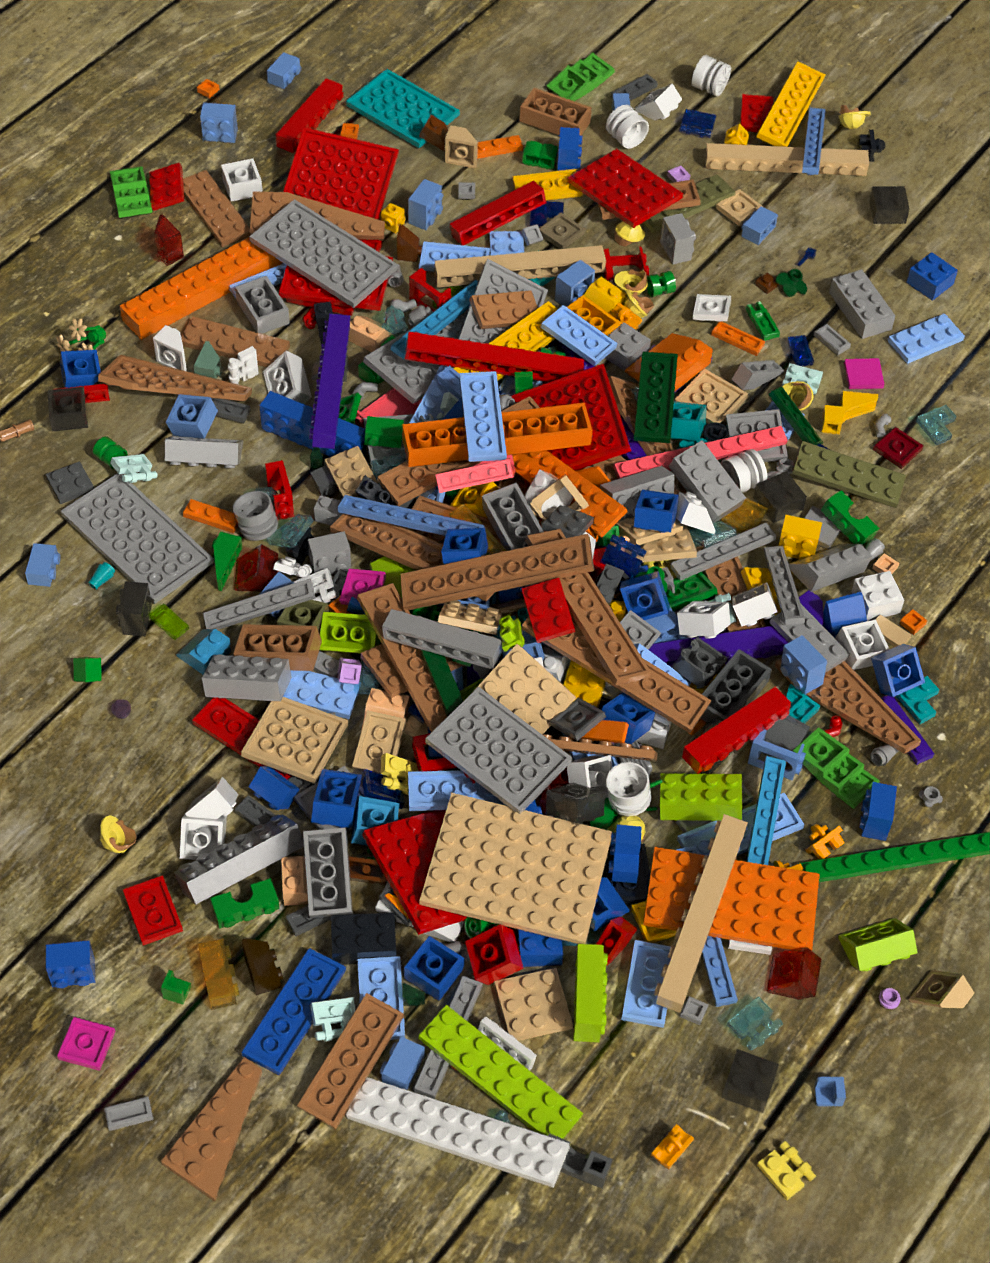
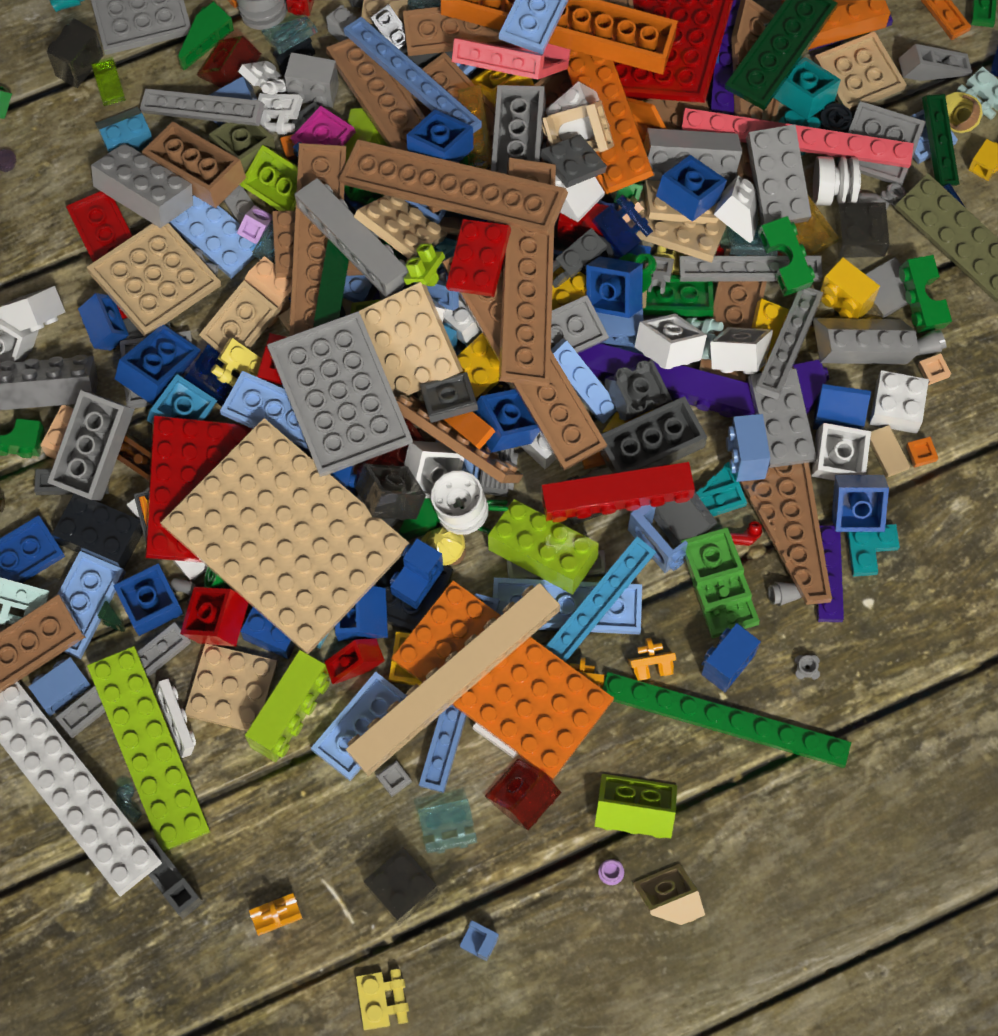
camera: 30 degrees right, 15 degrees up
dark grey plate [235,795,276,827] -> none
none -> green arch [758,216,815,296]

